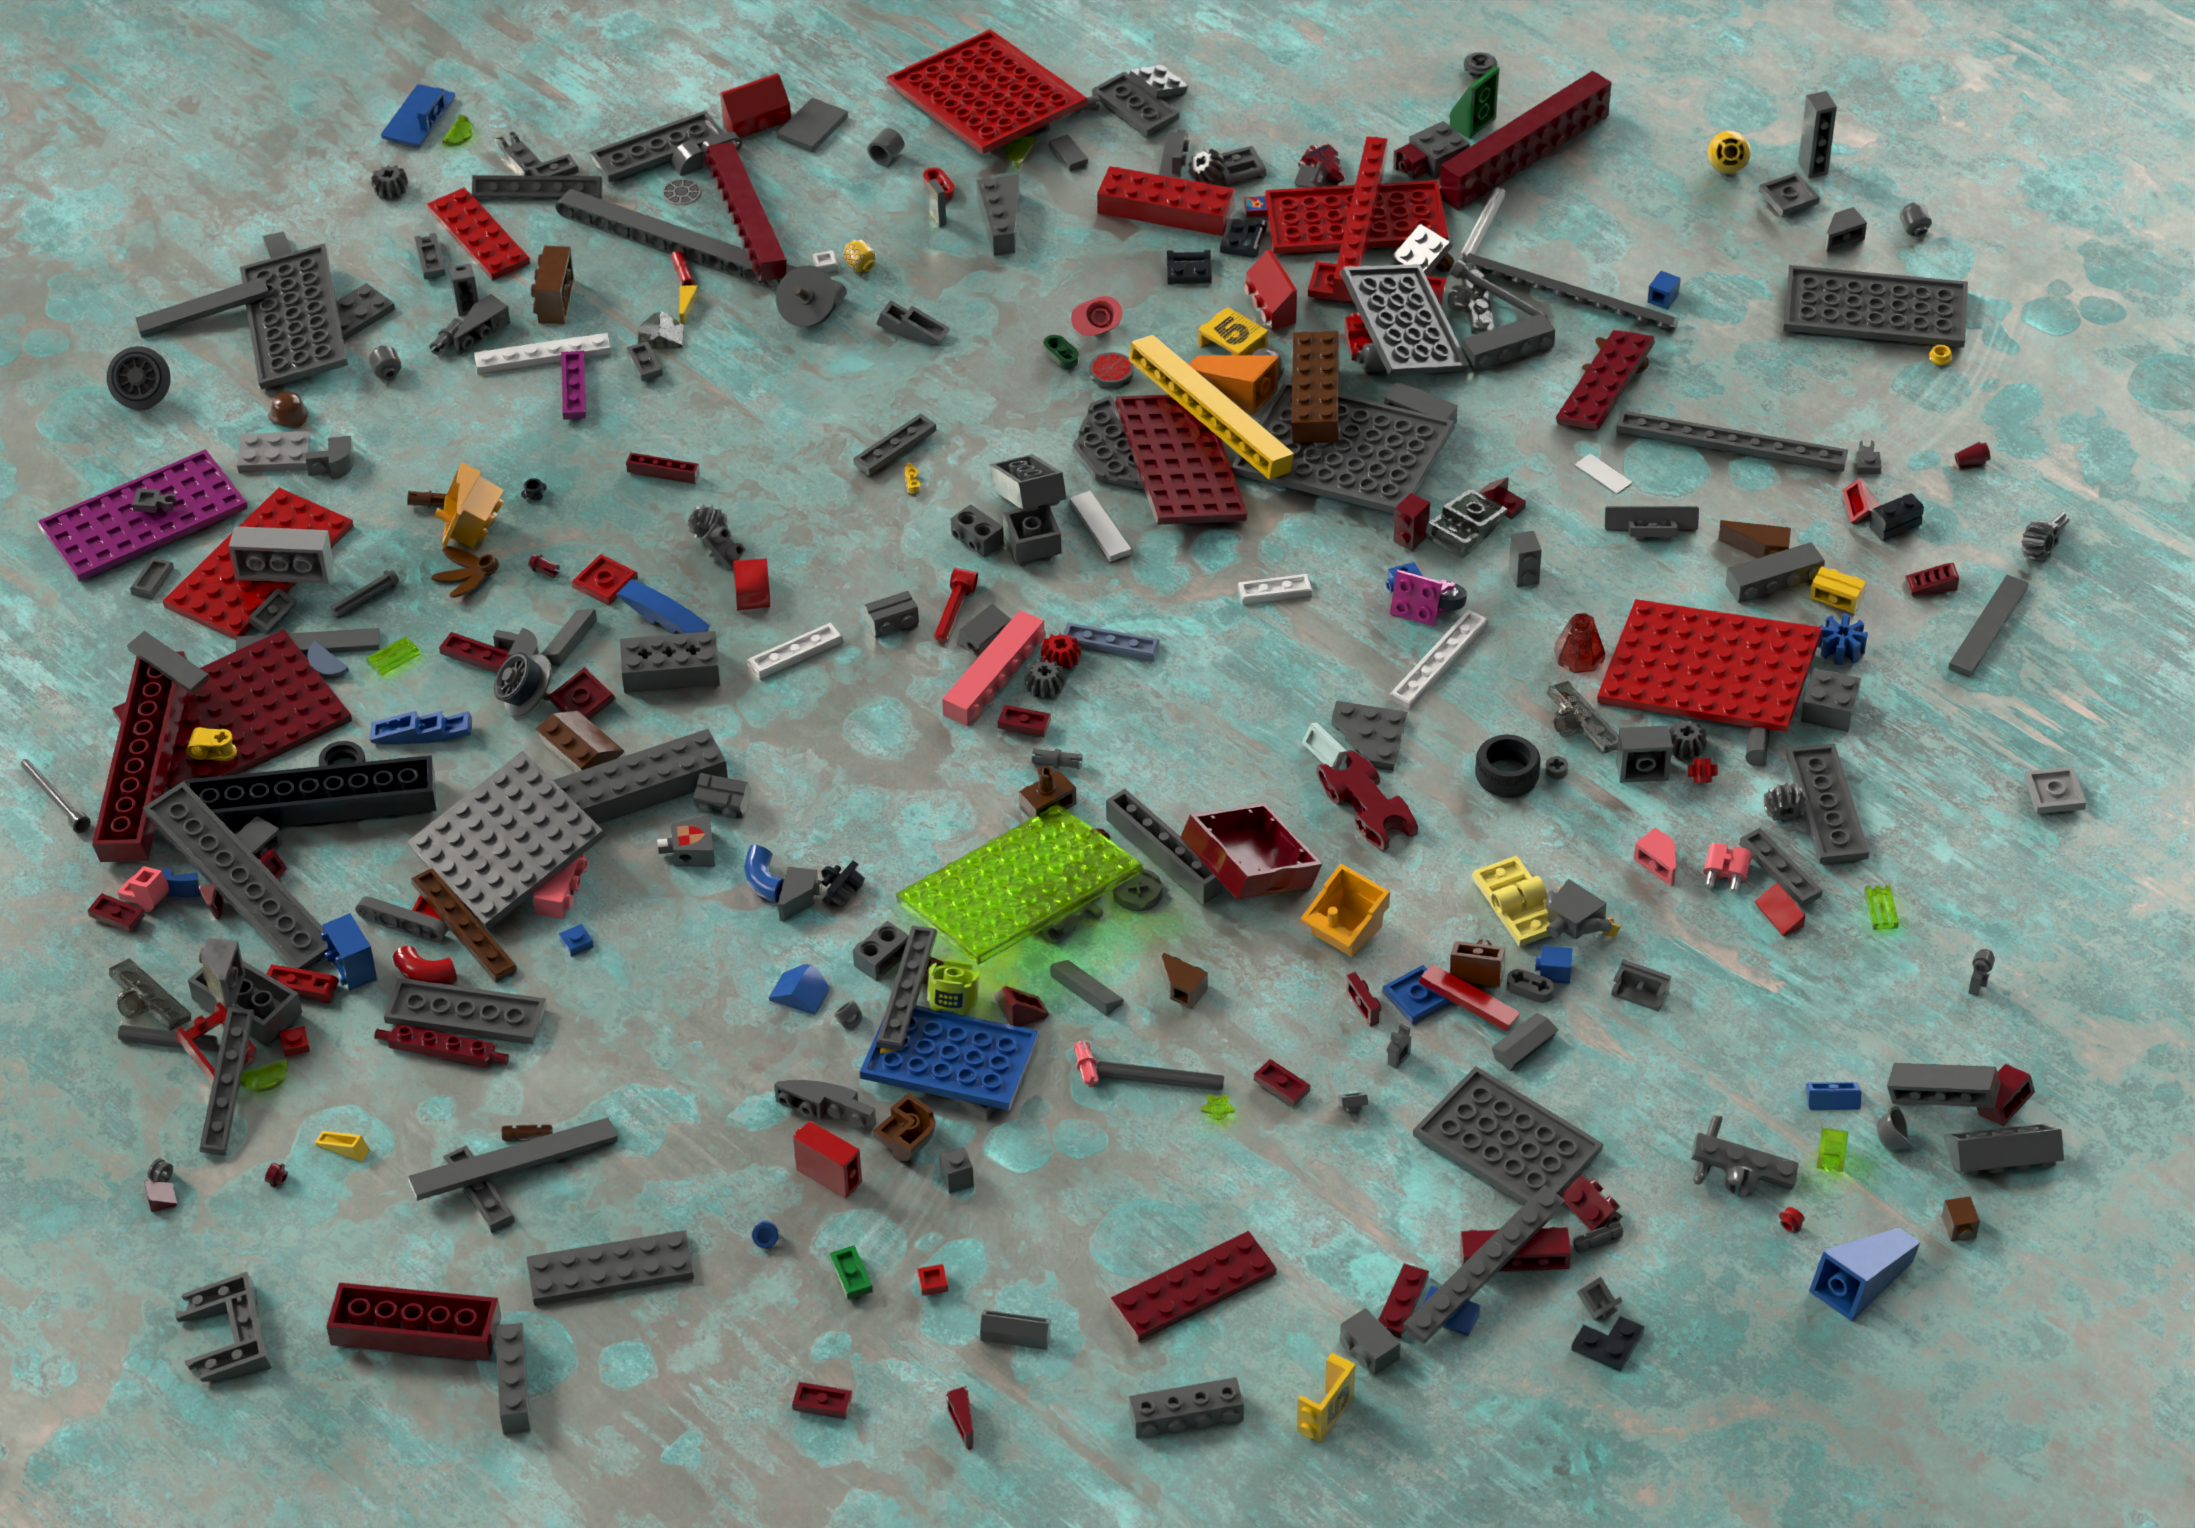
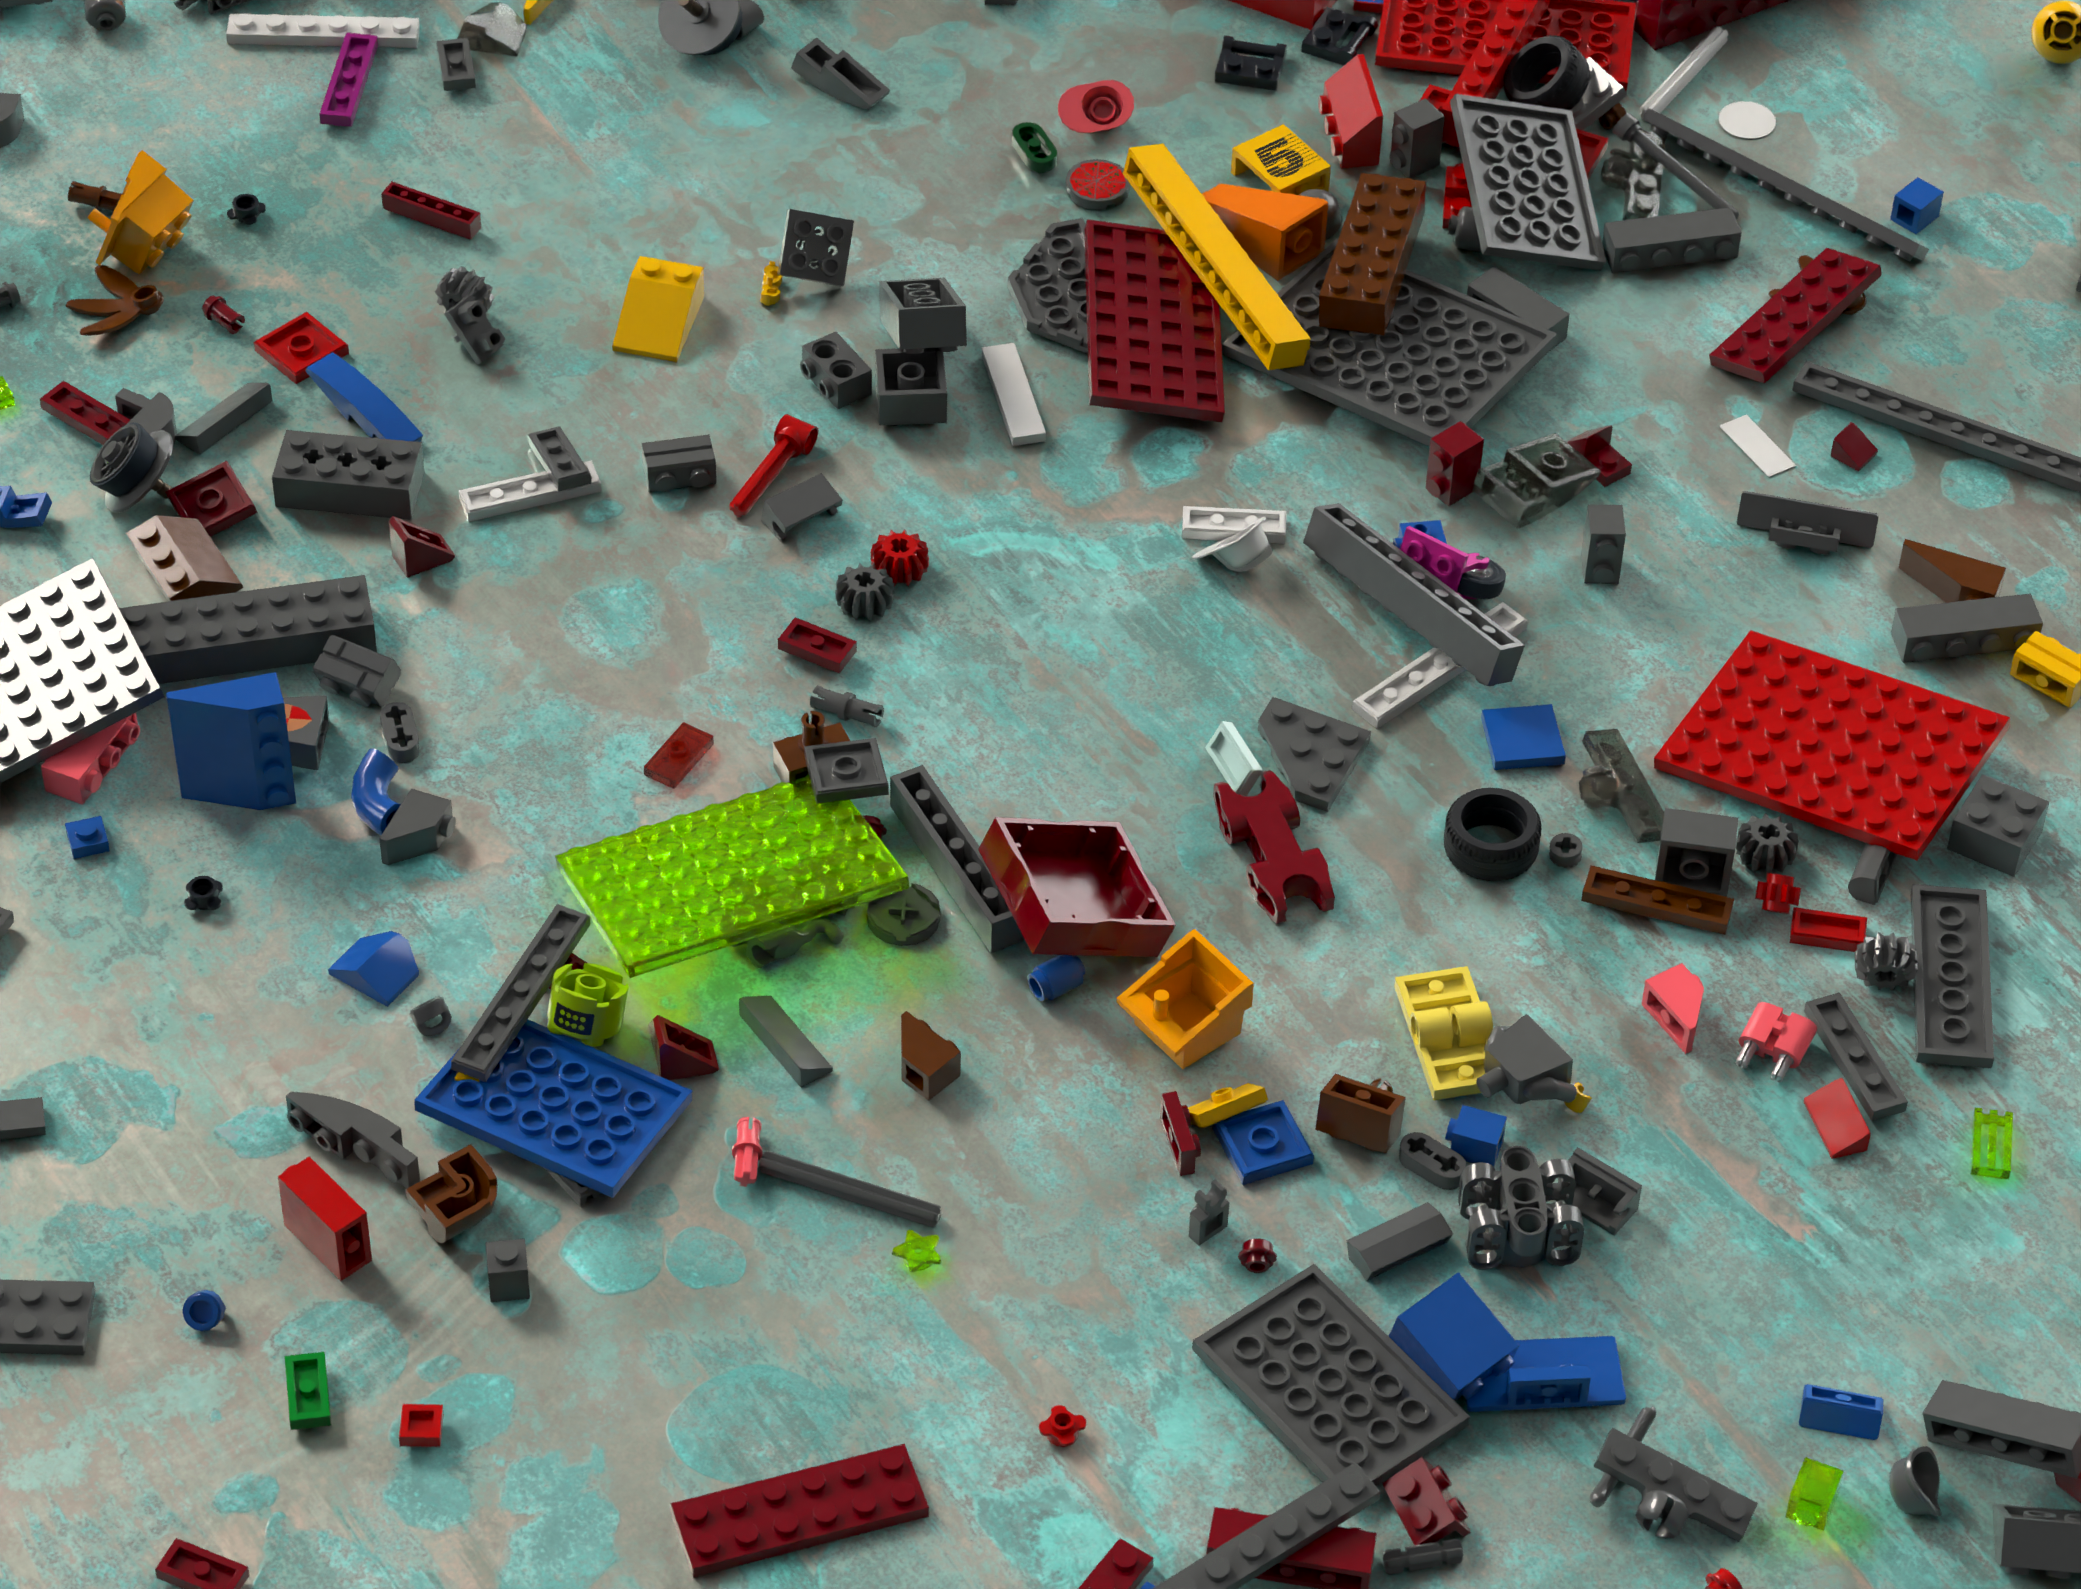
camera: 10 degrees right, 0 degrees up
red piece [734,558,771,611] -> none
black hips [821,860,866,907] -> none
dark grey plate [853,413,937,476] -> none
dark grey brick [853,921,909,981] -> none
coral brick [942,610,1046,726] -> none
dark grey piece [980,1310,1051,1350] -> none
sand blue tile [1063,622,1160,662] -> none
dark red plate [1254,1059,1310,1107] -> none
dark grey plate [1338,1092,1368,1111] -> none
red tile [1419,964,1521,1032] -> none
clear red cone [1554,613,1606,673] -> none
blue gear [1818,614,1868,665] -> none
none -> blue slope [166,672,296,810]
none -> black plate [184,876,223,910]
none -> dark grey beam [380,702,419,763]
none -> dark red slope [389,516,456,578]
none -> dark grey tile [528,426,592,491]
none -> yellow slope [612,256,705,362]
none -> clear red plate [644,722,714,789]
none -> dark grey plate [777,209,854,287]
none -> dark grey plate [804,738,889,804]
none -> blue brick [1027,955,1085,1001]
none -> red plate [1039,1405,1086,1447]
none -> yellow plate [1188,1083,1268,1128]
none -> white piece [1192,516,1272,572]
none -> dark red plate [1238,1239,1277,1273]
none -> dark grey brick [1303,503,1525,686]
none -> dark grey brick [1389,98,1445,178]
none -> blue slope [1389,1272,1520,1401]
none -> dark grey piece [1458,1146,1584,1270]
none -> blue bracket [1465,1336,1626,1412]
none -> blue tile [1481,704,1566,770]
none -> black tyre [1503,35,1590,110]
none -> reddish brown plate [1581,865,1735,935]
none -> white sticker [1719,101,1776,139]
none -> red tile [1789,907,1867,952]
none -> dark red slope [1830,422,1878,471]

